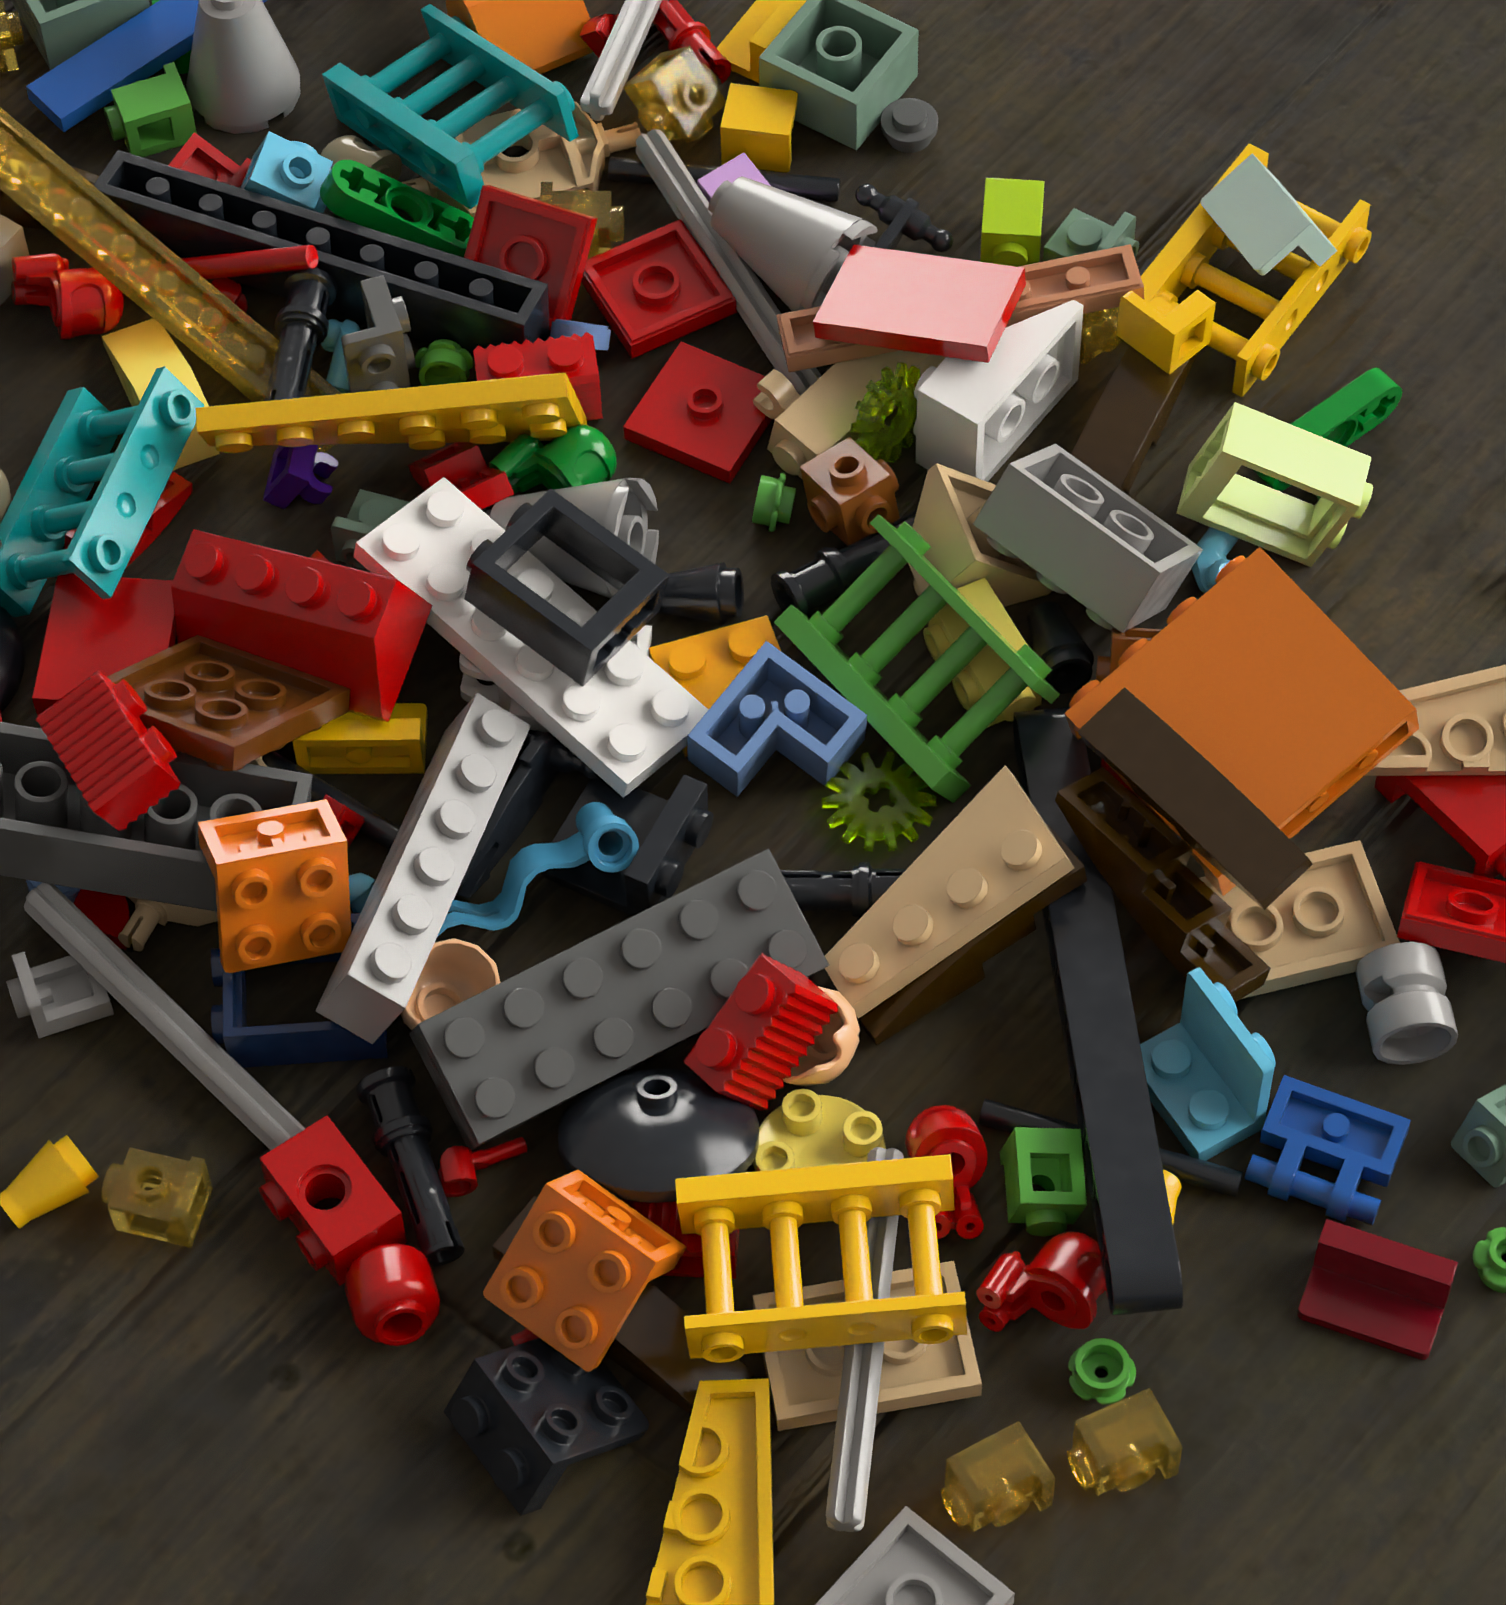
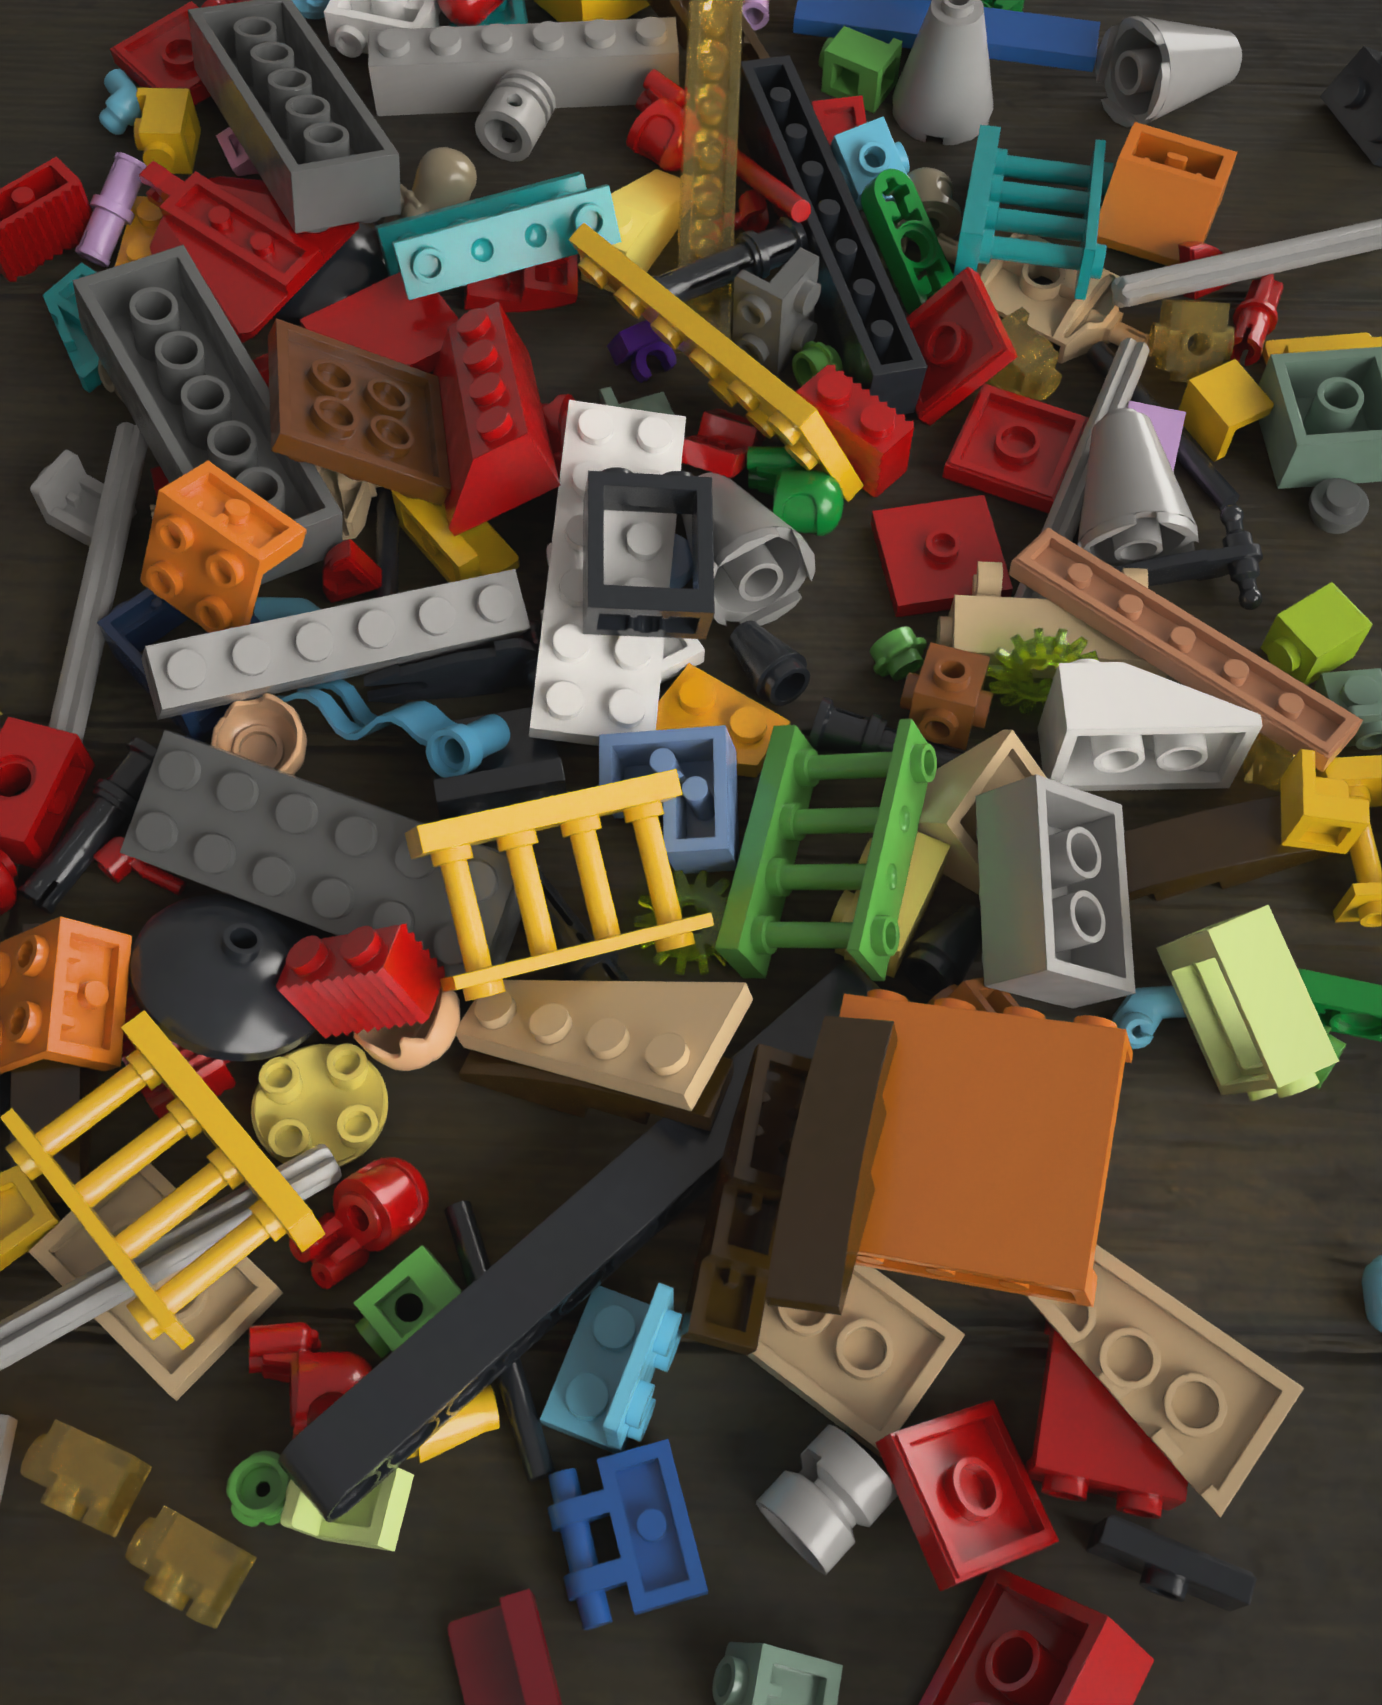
camera: 50 degrees right, 5 degrees up
red brick [36,670,180,831] -> none
medium blue tile [550,319,611,351] -> none
tile [813,244,1026,363] -> none
none -> yellowish green bracket [280,1468,414,1552]
none -> yellow fence [405,769,714,1001]

